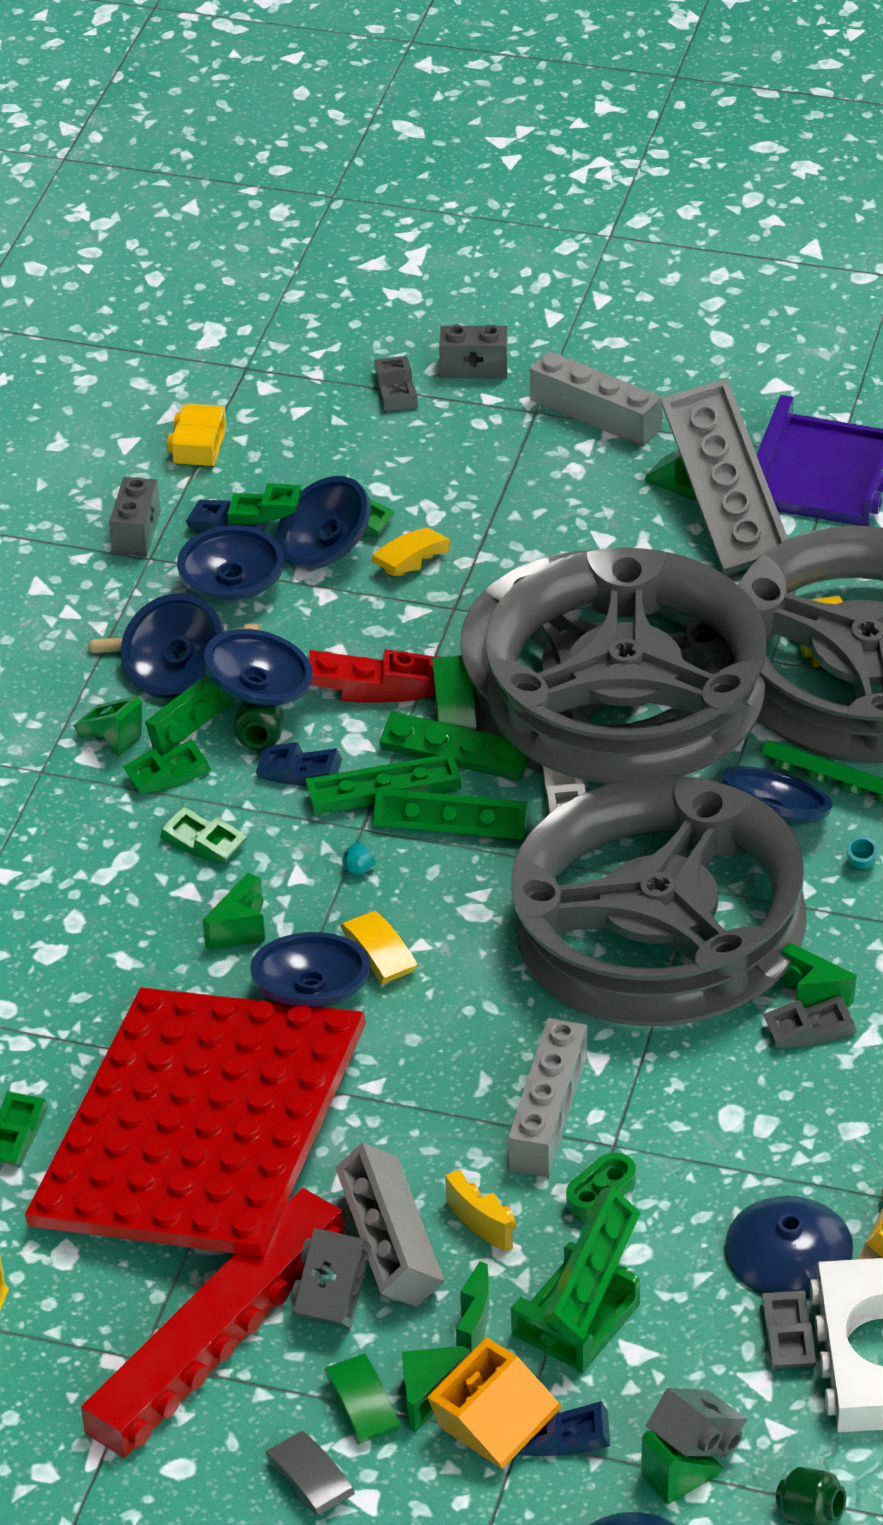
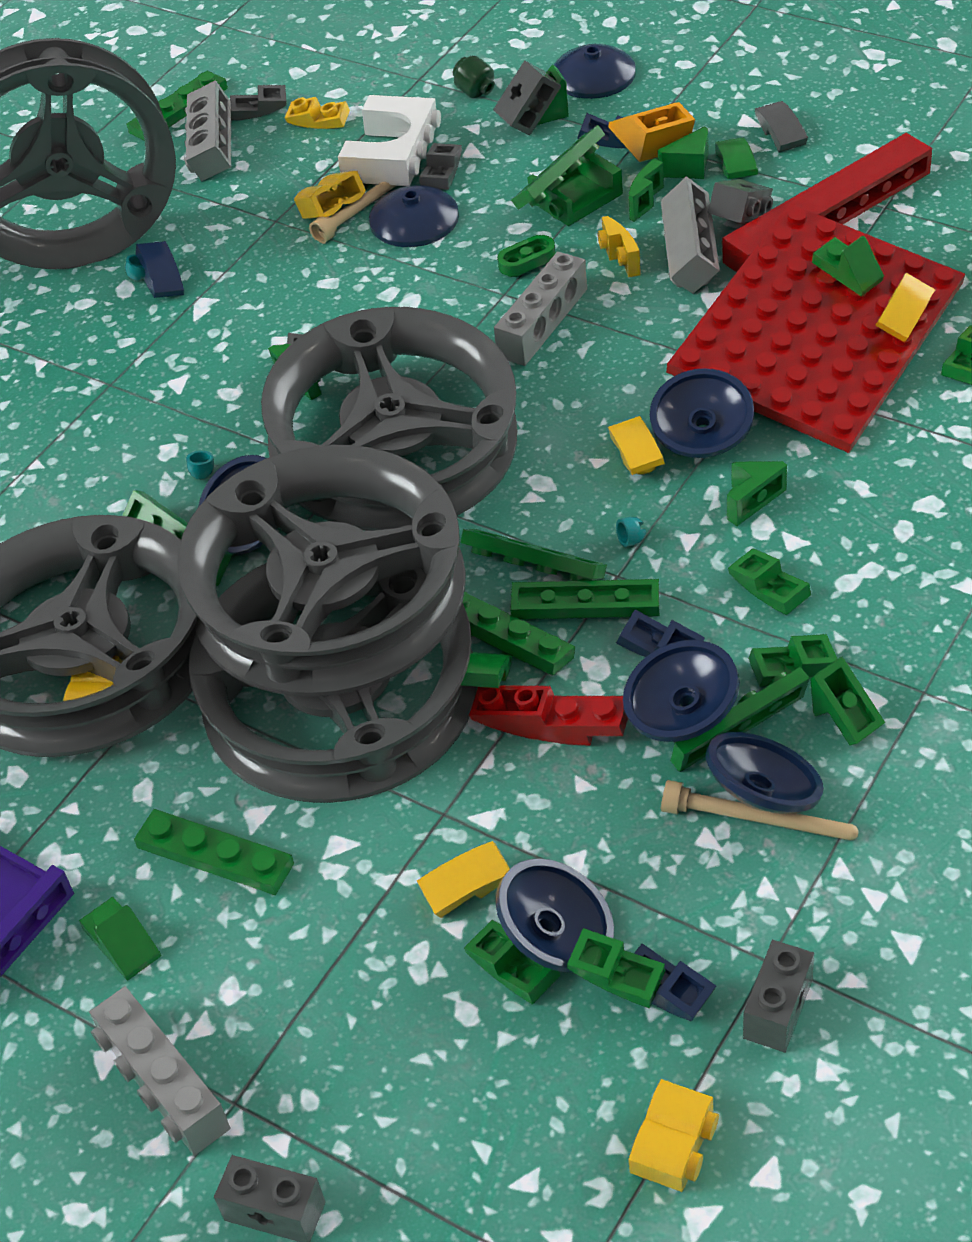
camera: 160 degrees left, 5 degrees up
dark blue dish [177,525,284,601] -> none
dark grey slope [374,356,418,411] -> none
light grey plate [661,378,788,576] -> none
none -> green plate [134,809,294,896]
none -> green slope [812,236,884,297]
none -> yellow slope [875,273,935,342]

